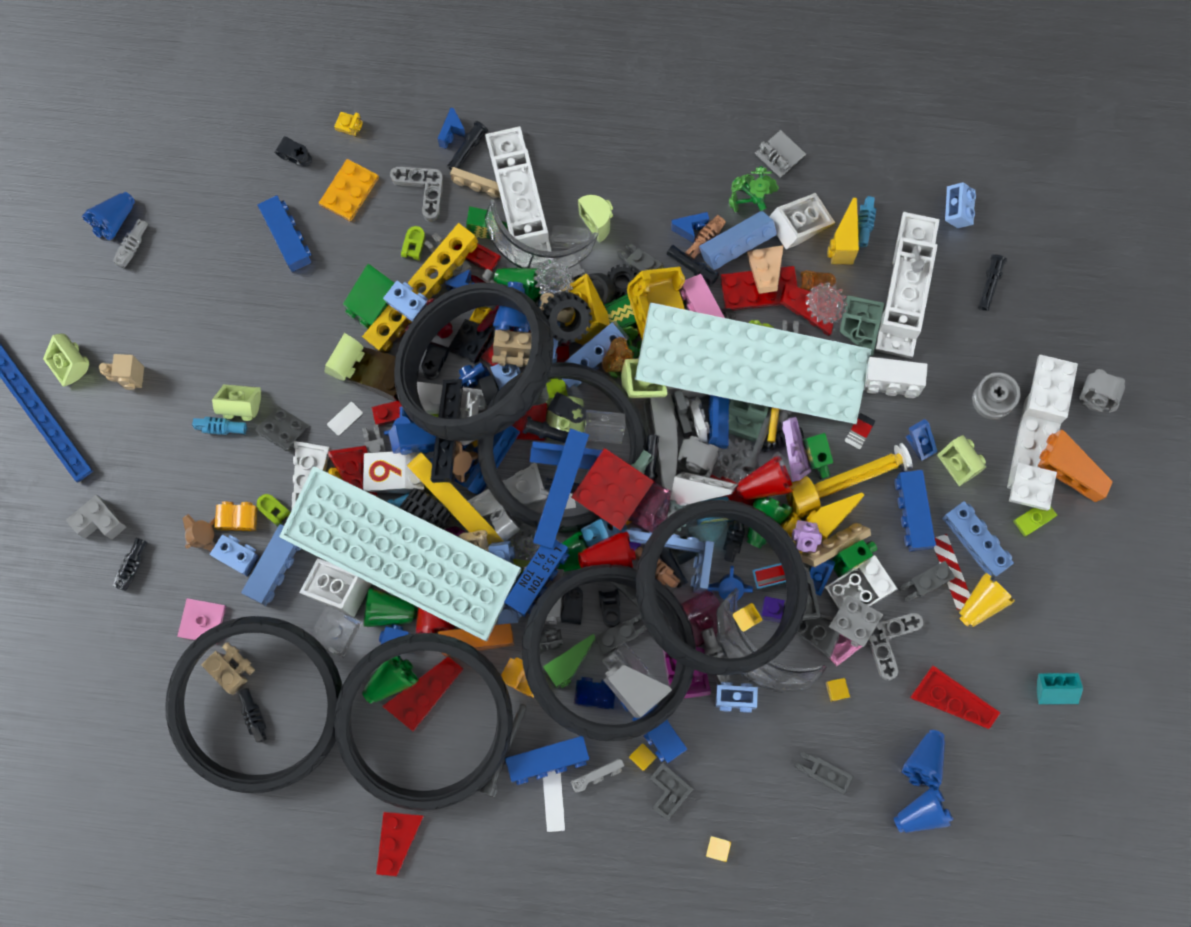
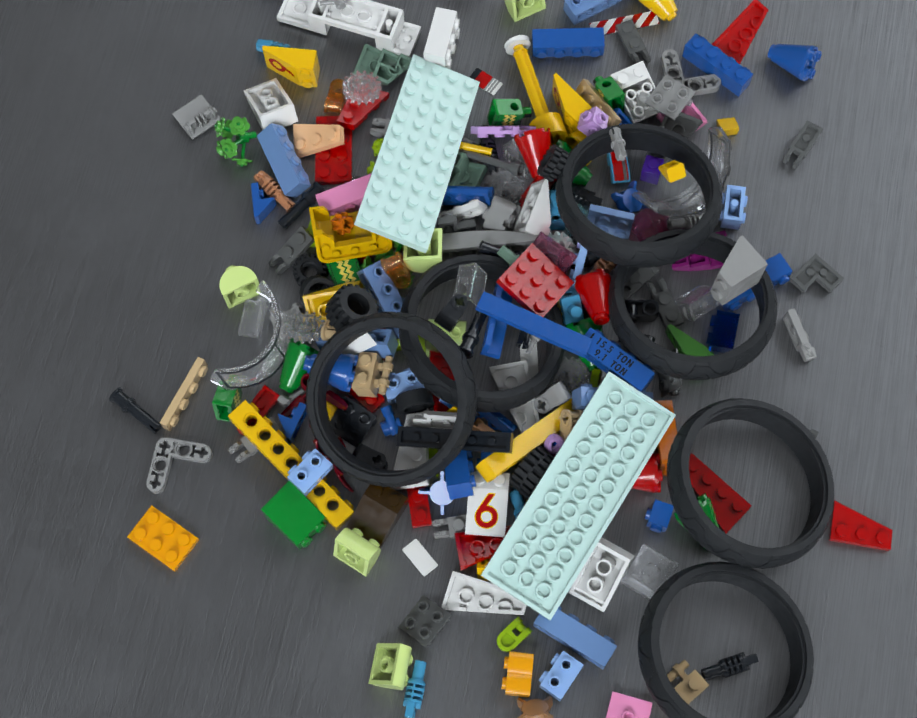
camera: 85 degrees left, 5 degrees down
blue brick [257,195,312,272] -> none
black piece [274,136,312,167] -> none
yellow bracket [334,112,363,136] -> none
green cone [363,588,418,628] -> none
lime plate [401,226,425,261] -> none
blue slope [438,108,466,149] -> none
white bracket [485,126,553,268] -> none
light orange brick [501,657,535,699] -> none
blue brick [505,736,590,785] -> none
white sticker [543,771,565,832] -> none
yellow slope [629,743,657,771] -> none
yellow slope [706,836,731,862] -> none
blue cone [893,787,954,833] -> none
blue slope [906,419,938,461] -> none
none -> orange gear [331,211,355,235]
none -> black tyre [537,144,569,182]
none -> lavender tile [544,434,564,454]
none -> light grey axle [609,127,627,161]
none -> blue brick [682,33,753,97]

